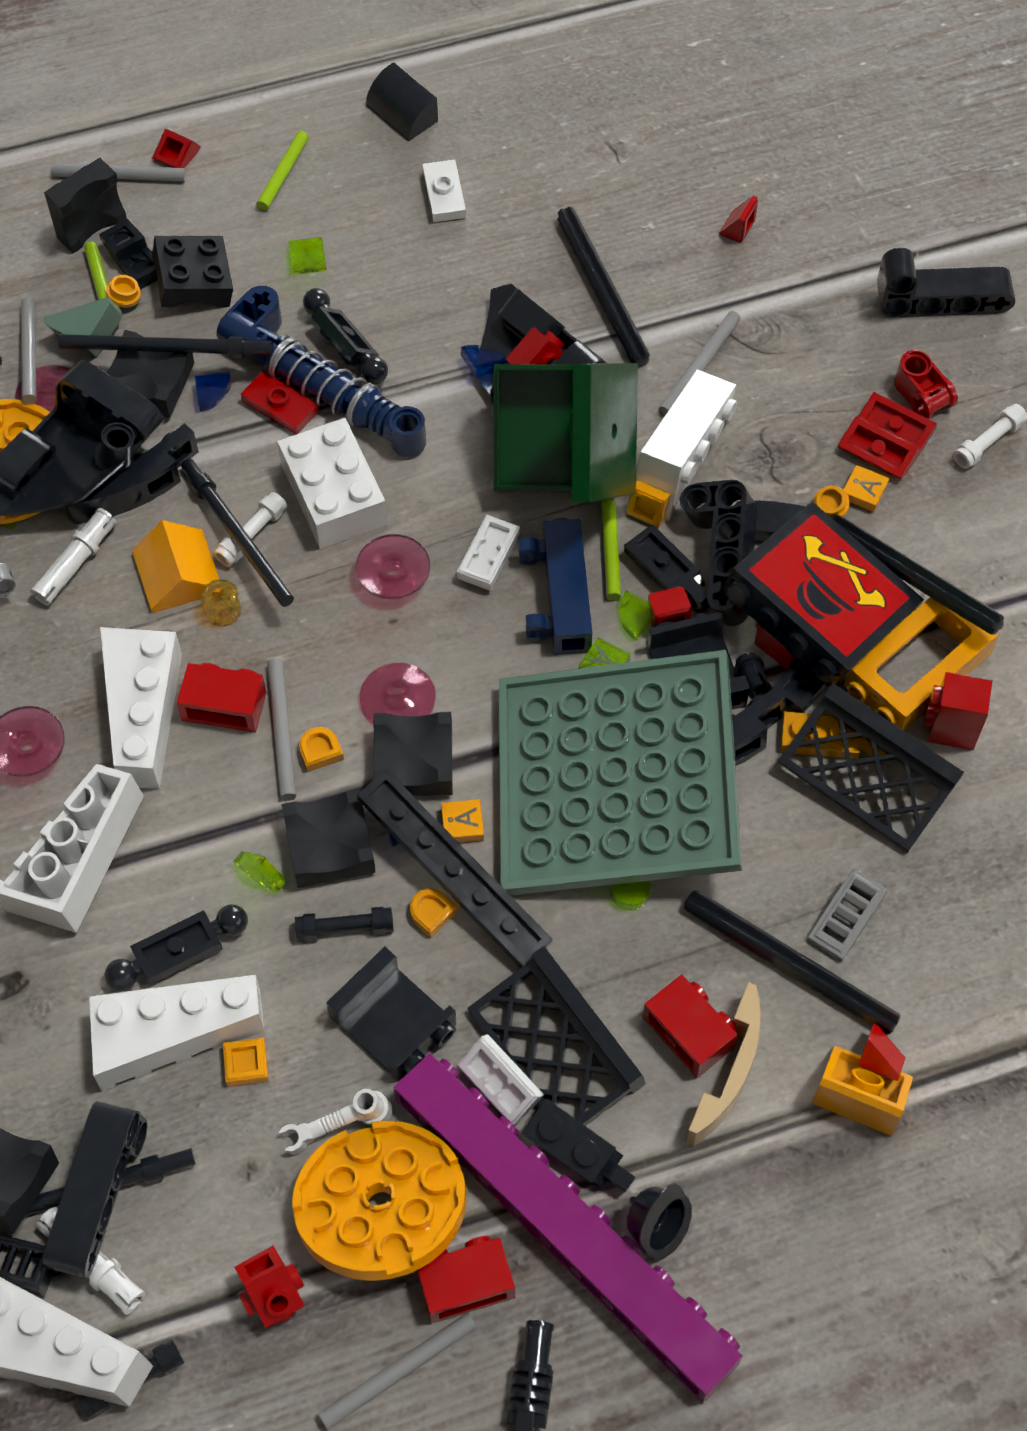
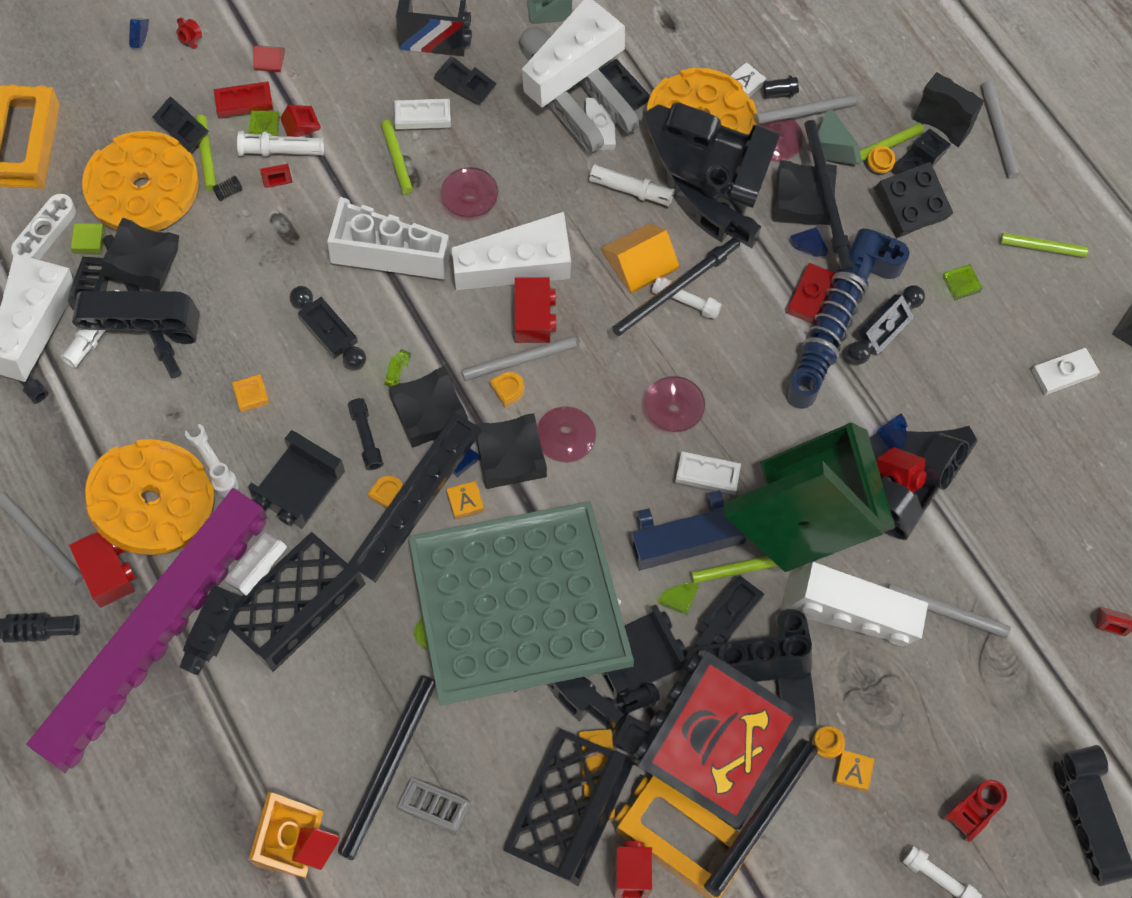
camera: 75 degrees right, 5 degrees up
white wedge [89,975,264,1092] -> none
red slope [151,128,201,168] -> none
clear yellow wheel [201,579,242,627] -> none
red brick [234,1245,305,1328] -> none
white brick [277,418,388,549] -> none
black axle [557,206,650,367] -> none
clear neon green tile [578,637,631,669] -> none
light orange tile [626,480,670,528] -> none
black piece [626,1183,692,1260] -> none
red brick [643,974,738,1078] -> none
red slope [648,587,691,628] -> none
tan slope [686,982,761,1146] -> none
red slope [838,392,937,480] -> none

